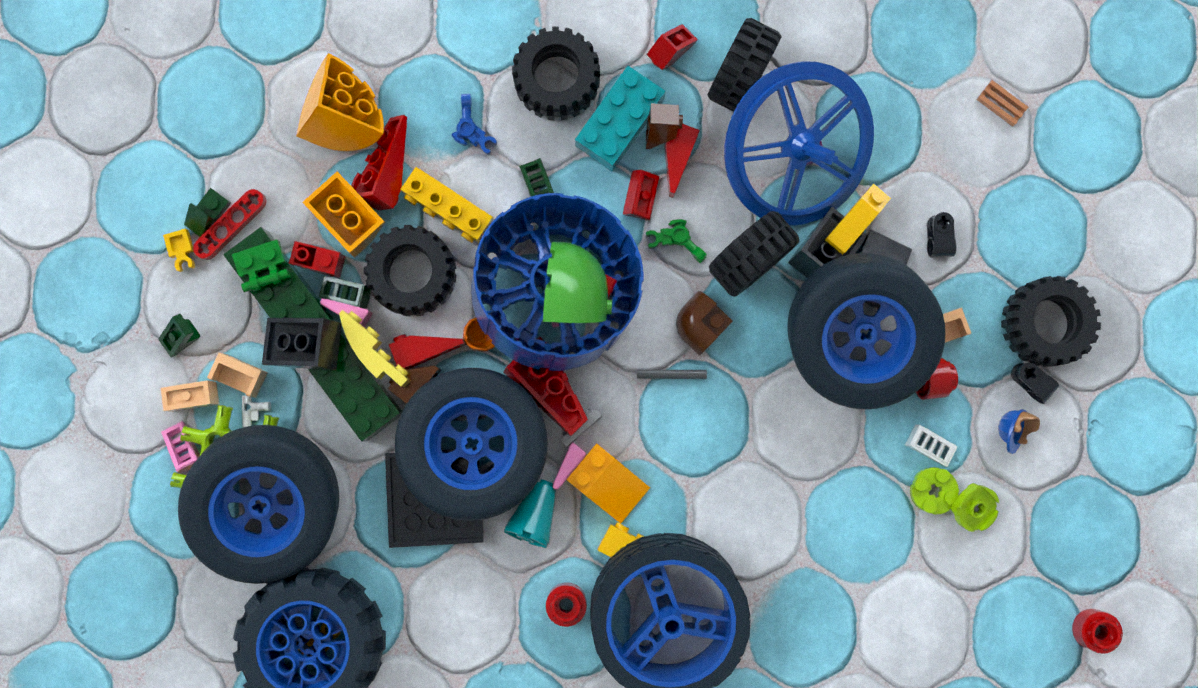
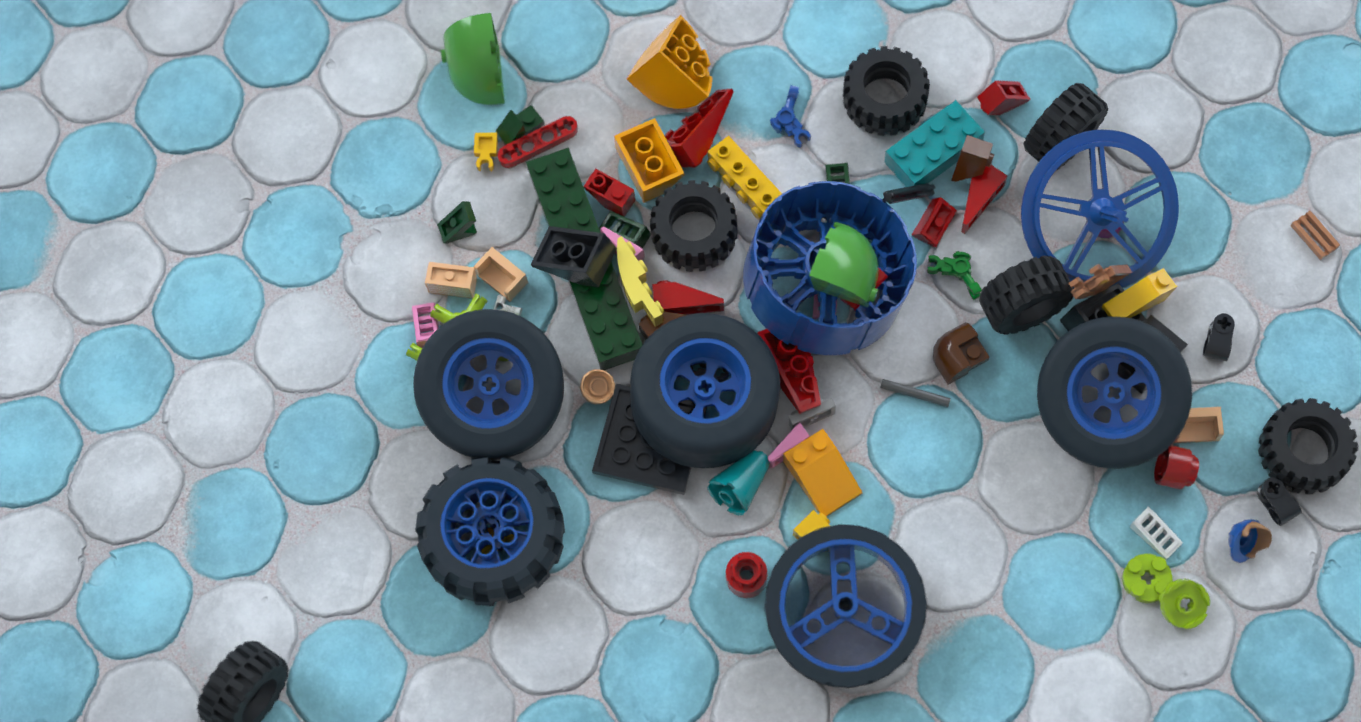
camera: 25 degrees right, 15 degrees down
green plate [232,239,290,292] -> none
orange hair [463,317,495,352] -> none
none -> bright green brick [441,13,505,105]
none -> light nougat hair [580,369,616,404]
none -> black axle [882,183,935,204]
none -> nougat tile [1069,264,1132,299]

